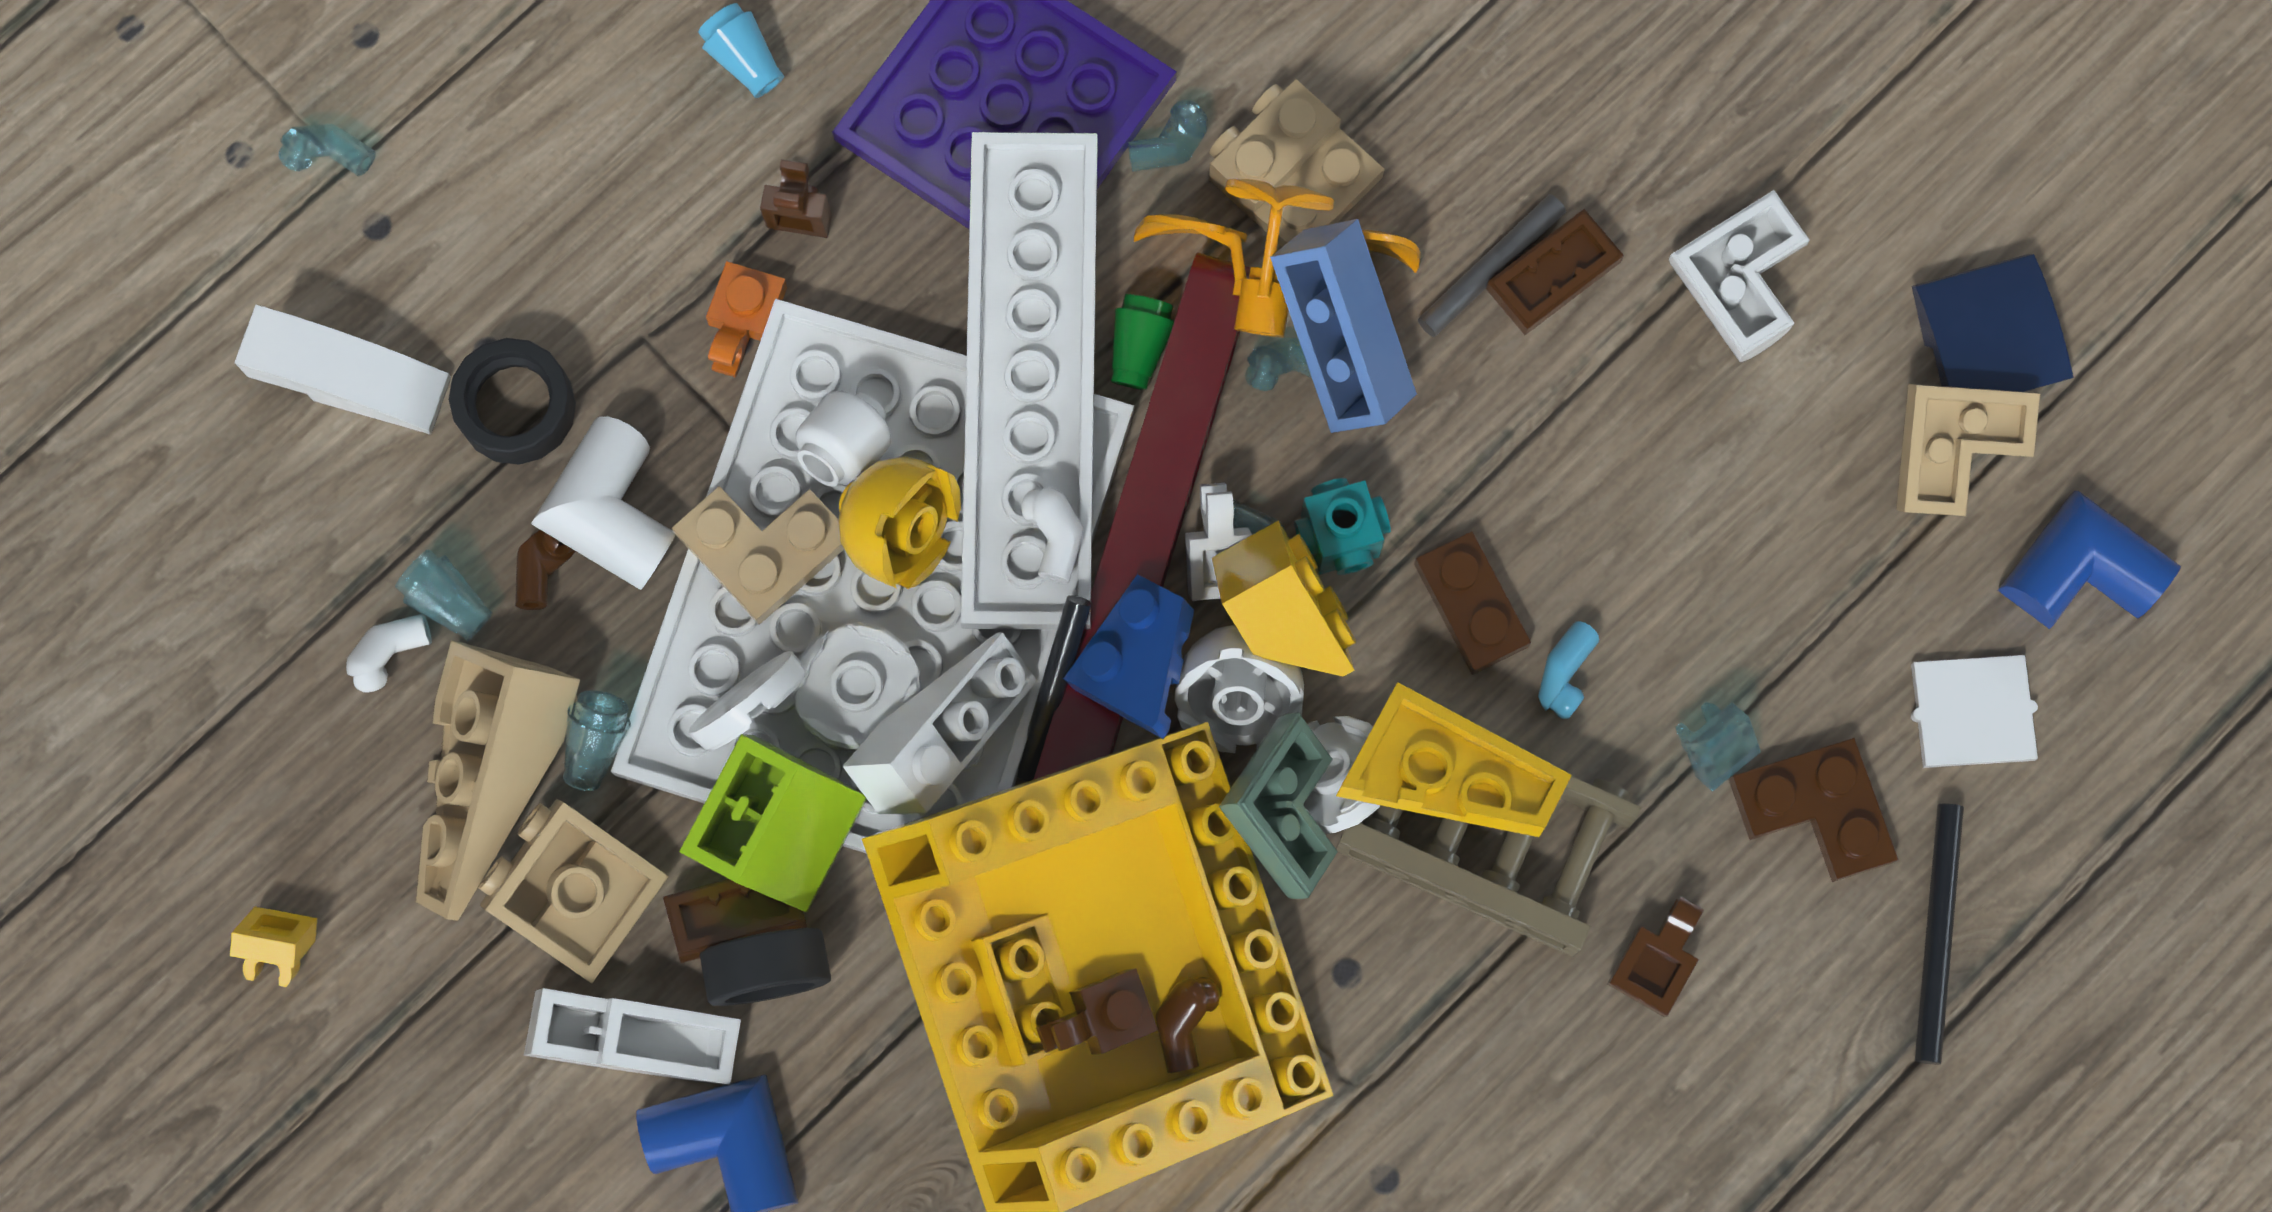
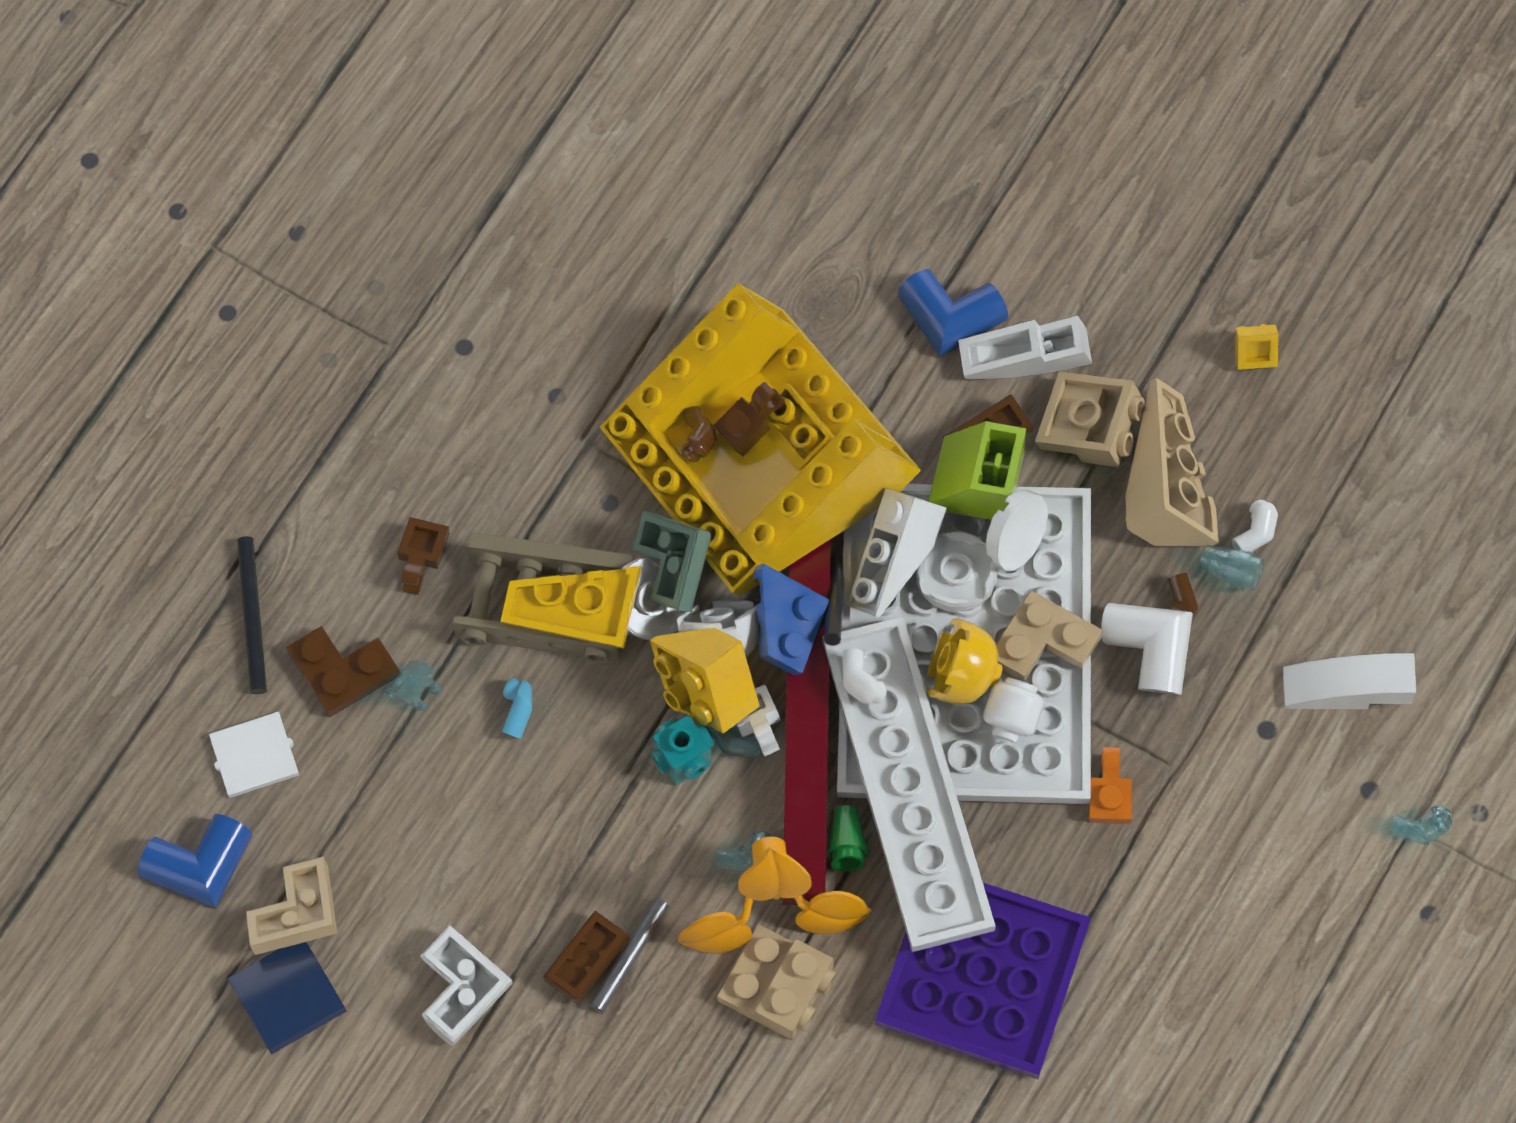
camera: 165 degrees right, 10 degrees down
black tyre [448,338,576,465] -> none
clear light blue cone [563,690,631,791] -> none
medium azure cone [698,3,784,98] -> none
black tyre [700,928,831,1006] -> none
reddish brown plate [760,159,832,238] -> none
clear light blue arm [1128,99,1208,172] -> none
medium blue brick [1270,219,1417,433] -> none
reddish brown plate [1414,531,1531,675] -> none

